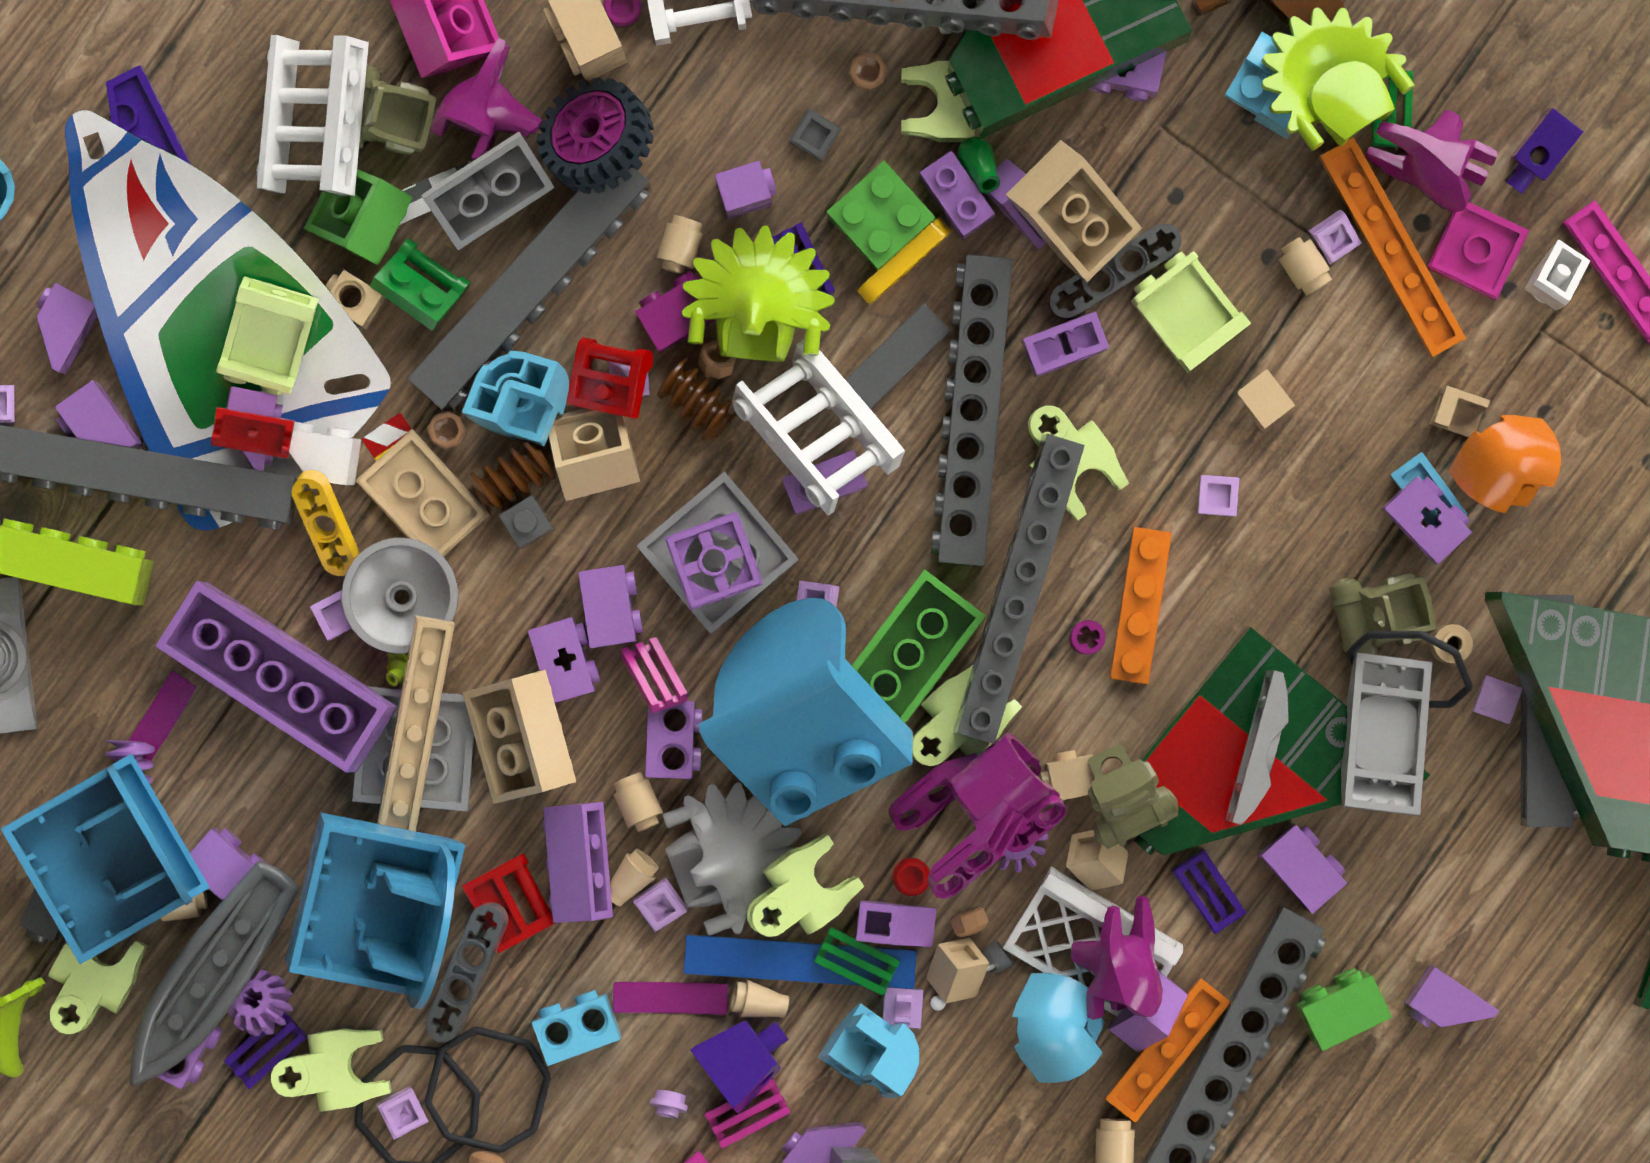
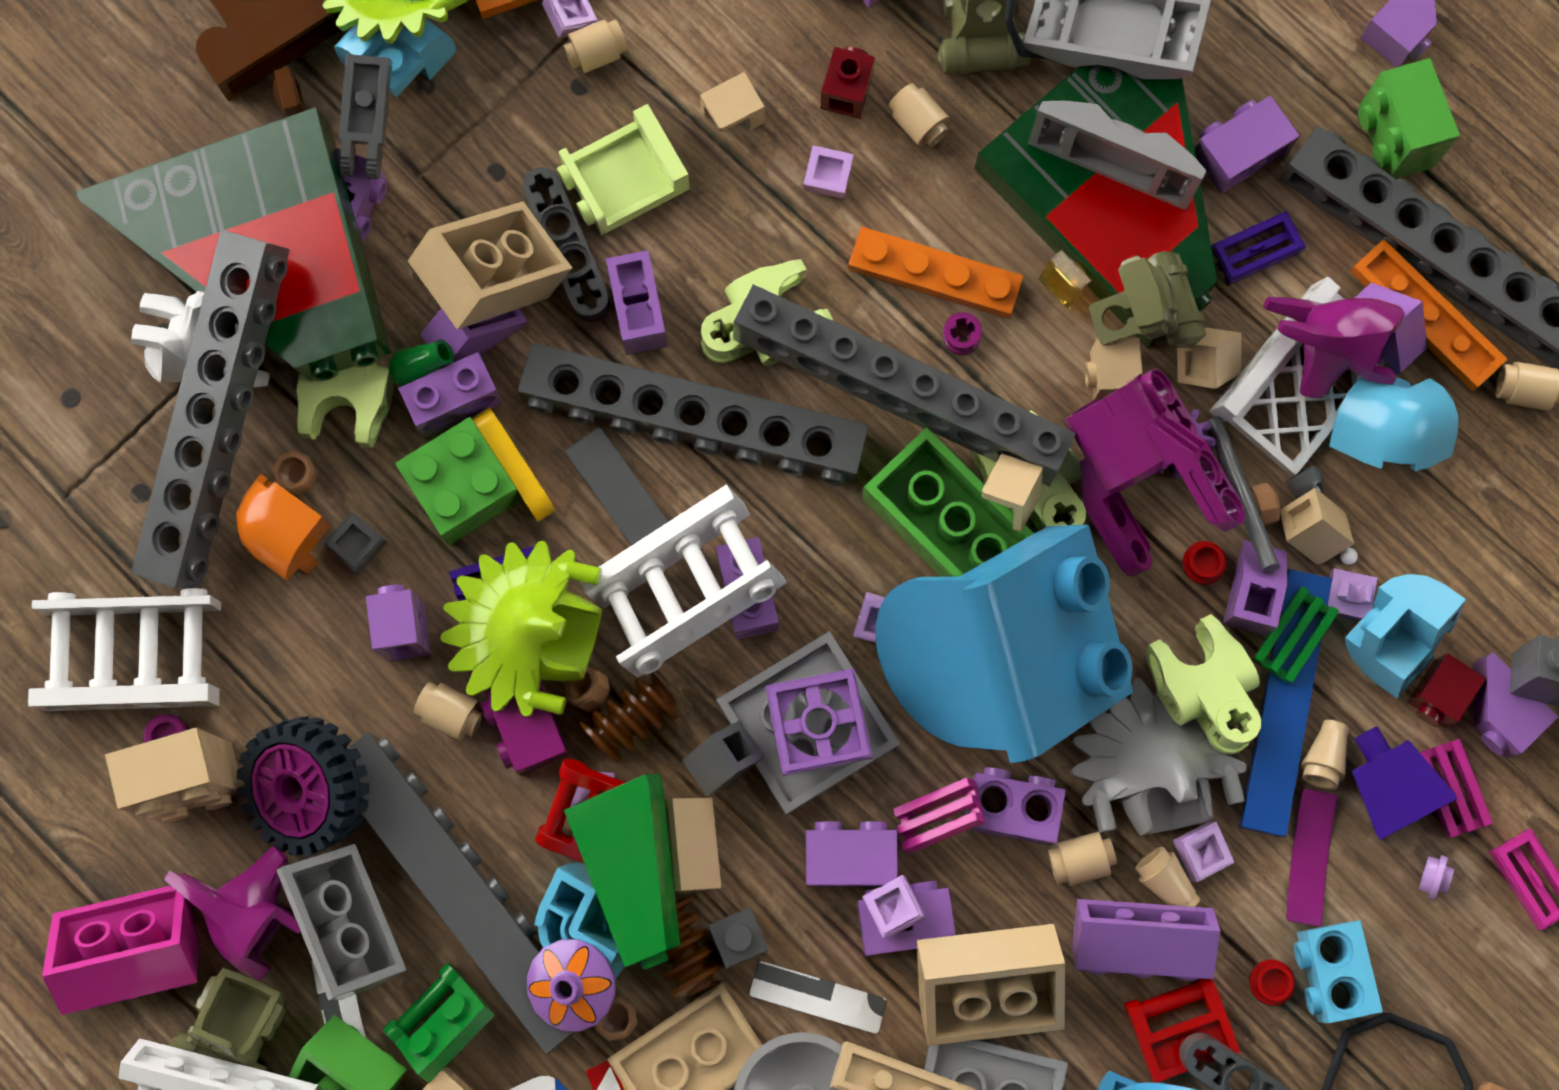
camera: 80 degrees left, 10 degrees down
none -> orange brick [236,474,331,582]
none -> dark grey hinge [338,54,393,180]
none -> medium lavender dish [527,939,616,1031]
none -> green slope [564,773,680,971]
none -> dark grey brick [682,720,764,797]
none -> white sticker [750,961,887,1033]
none -> dark red brick [820,46,875,119]
none -> lavender tile [862,875,926,939]
none -> tan brick [889,83,950,147]
none -> tan panel [982,453,1043,532]
none -> clear yellow plate [1038,250,1091,309]
none -> dark grey bar [1208,417,1280,573]
none -> red plate [1249,959,1295,1006]
none -> dark red brick [1407,653,1486,727]

